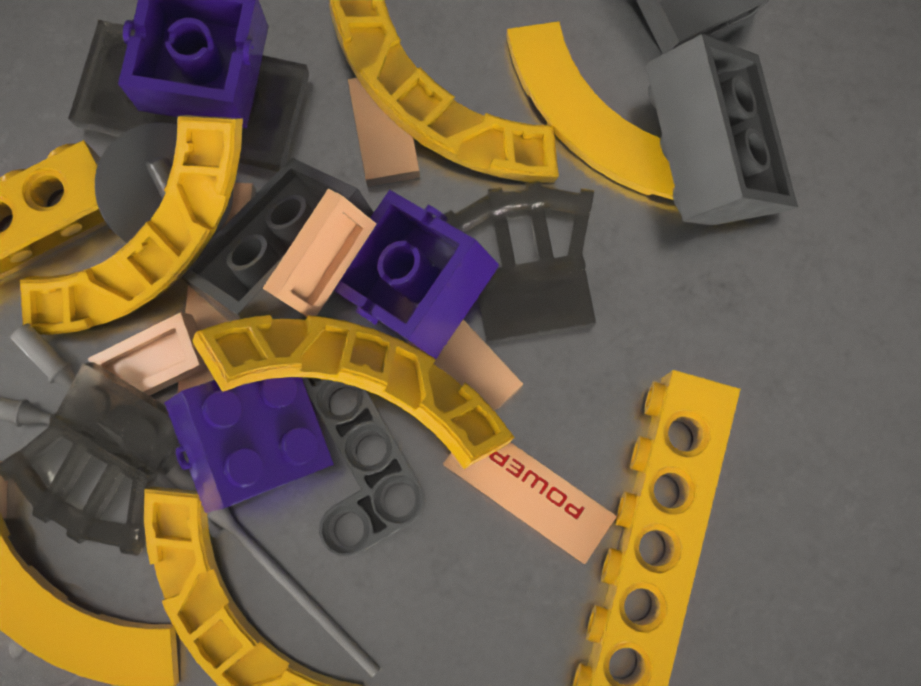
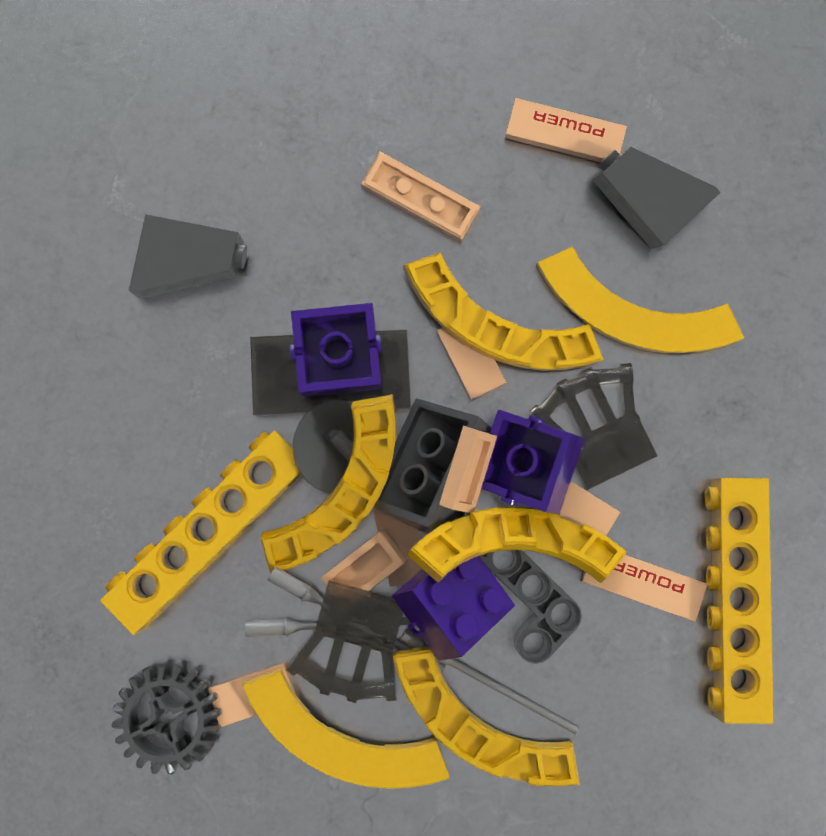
camera: 15 degrees left, 5 degrees up
dark grey slope [645,34,798,225] -> none

